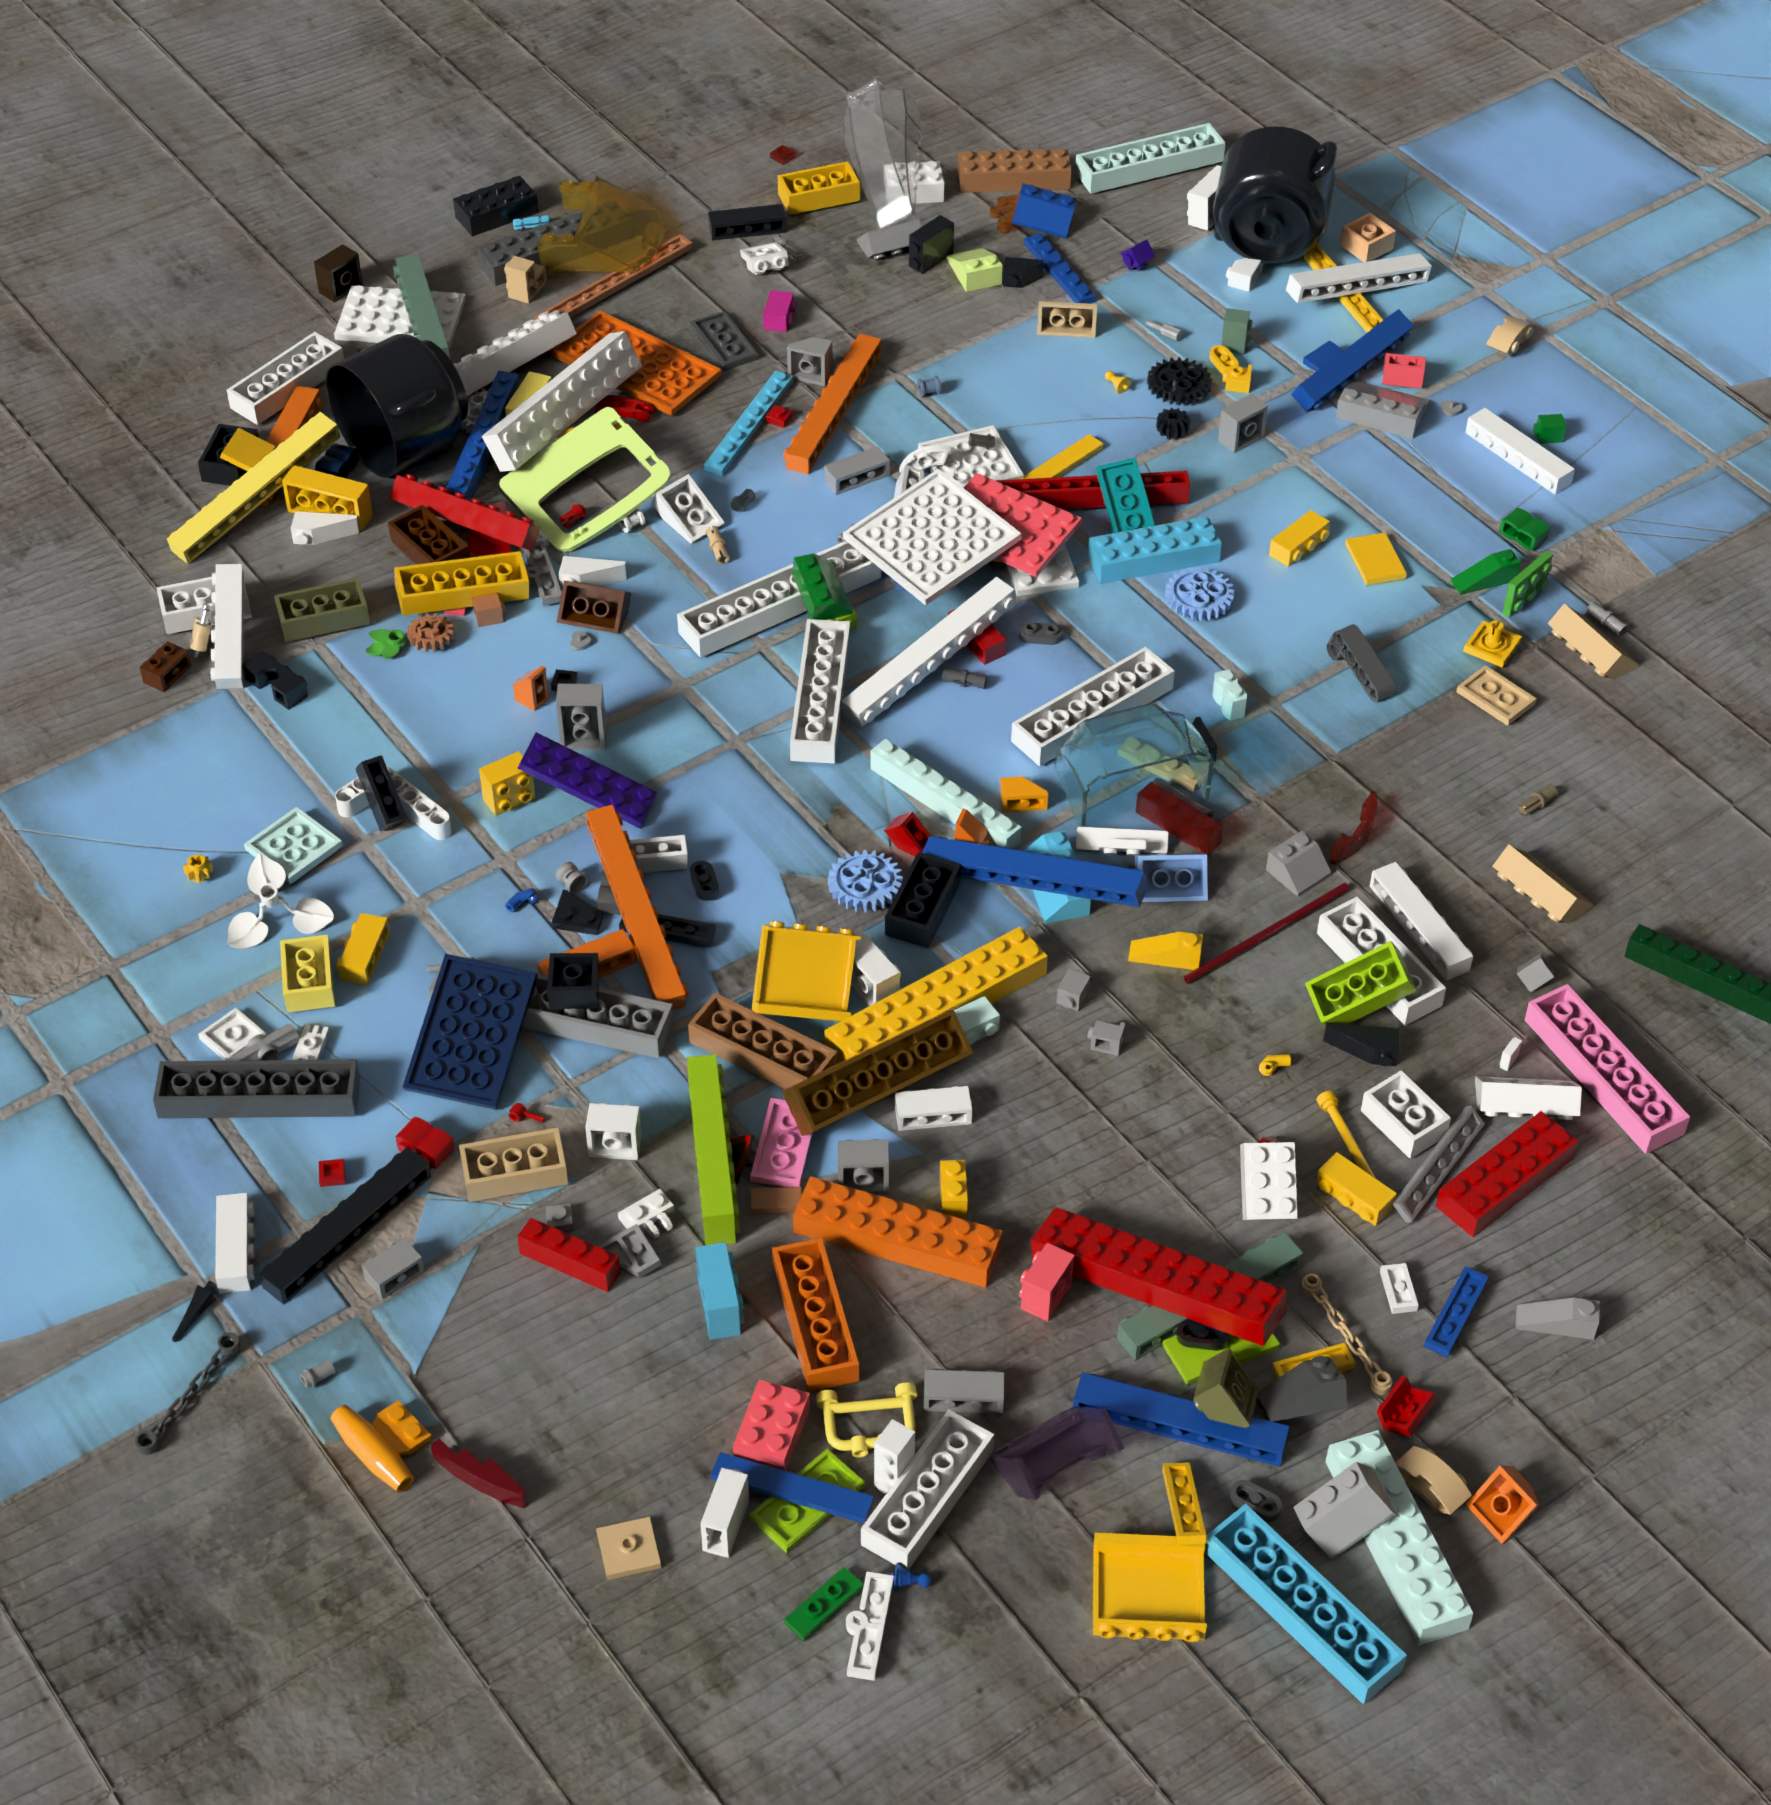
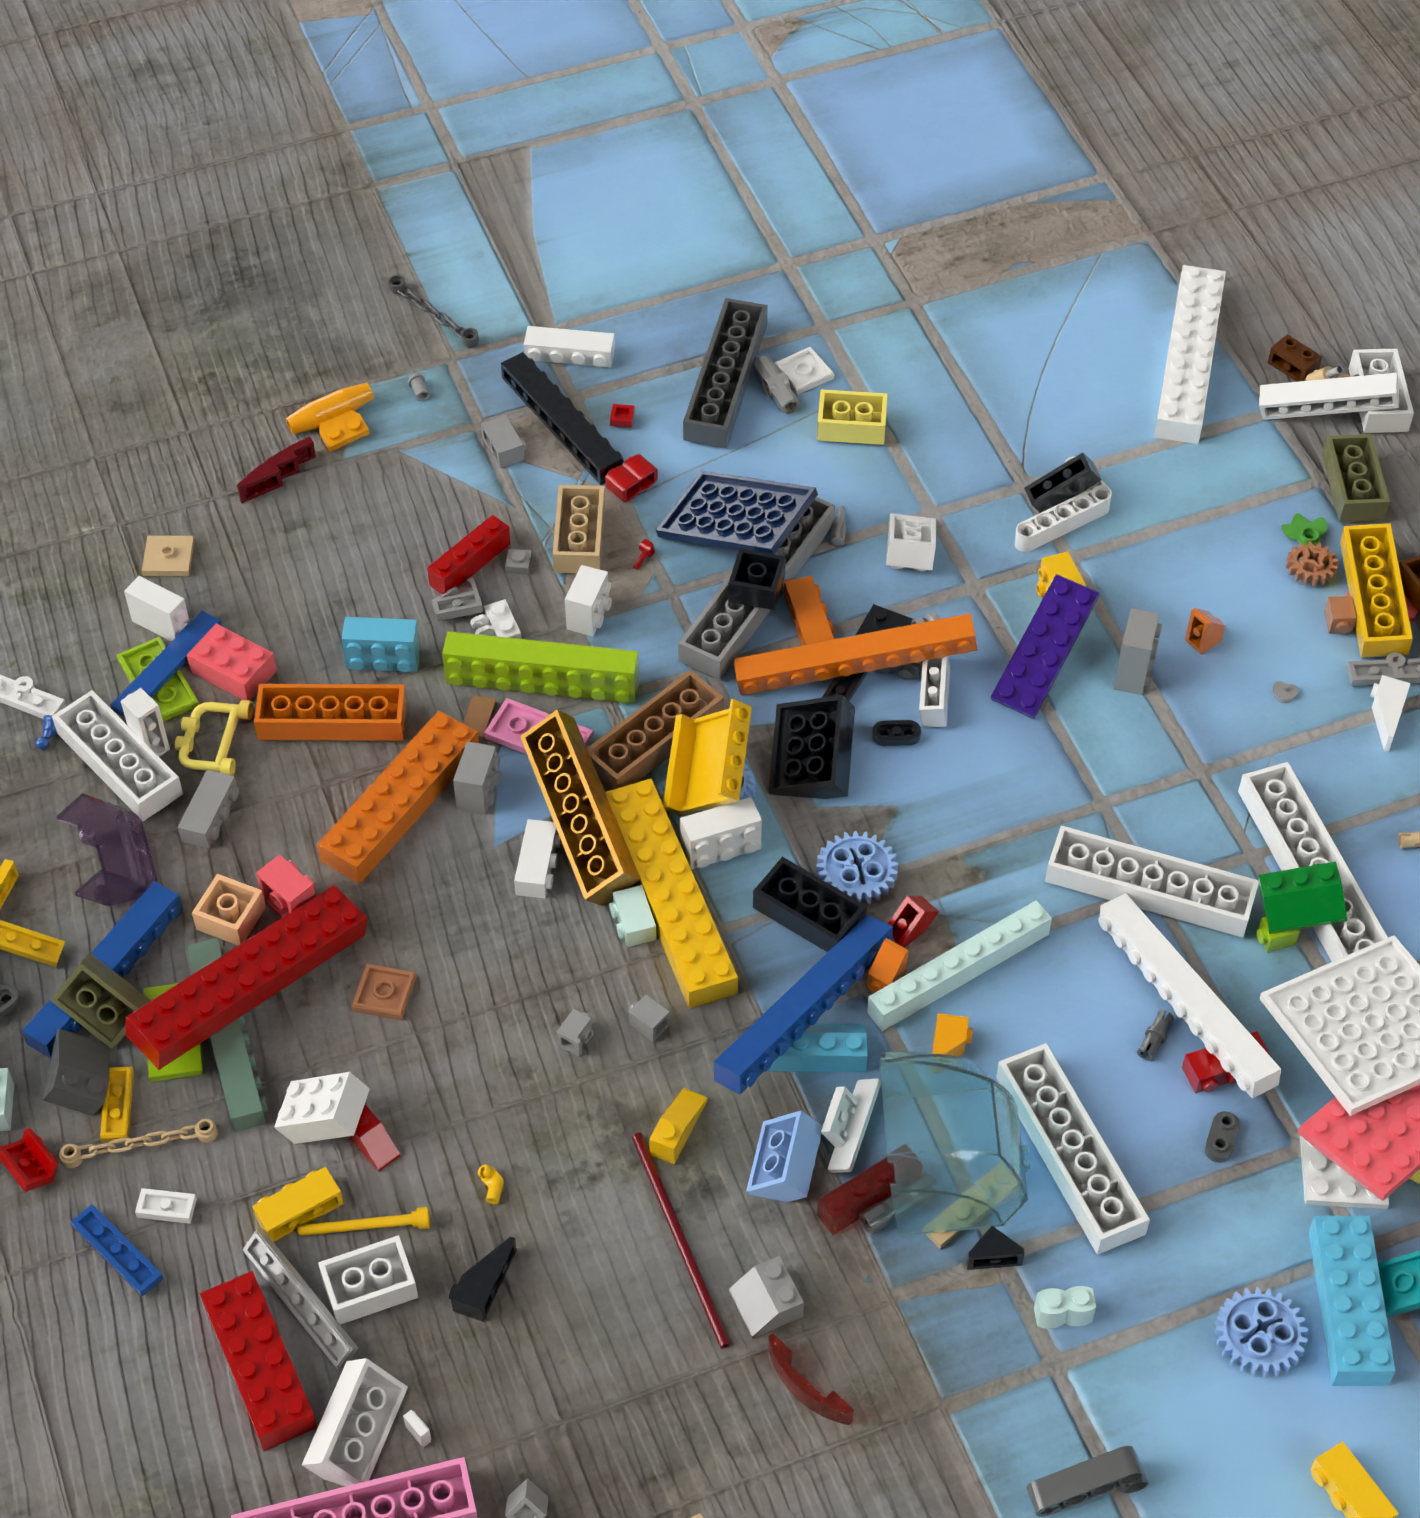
camera: 105 degrees right, 5 degrees up
black piece [172,1281,217,1342] -> none
yellow gear [183,854,214,883] -> none
white plant [227,853,334,949] -> none
black arch [242,650,308,710] -> none
light aqua plate [244,807,343,884] -> none
white hinge [292,1024,330,1060] -> none
yellow brick [336,913,390,985] -> none
blue arm [505,888,540,912] -> none
black plate [551,669,578,691] -> none
reddish brown slope [557,580,631,634] -> none
black piece [730,1134,756,1185] -> none
green plate [784,1567,864,1641] -> none
yellow brick [939,1160,968,1219] -> none
lime brick [1305,941,1417,1026] -> none
white brick [1317,897,1446,1026] -> none
white brick [1370,862,1473,981] -> none
light grey slope [1515,1297,1600,1340] -> none
none -> light nougat brick [192,874,266,945]
none -> nougat tile [351,963,417,1020]
none -> black slope [768,695,855,799]
none -> white slope [886,513,936,572]
none -> white brick [1154,265,1226,444]

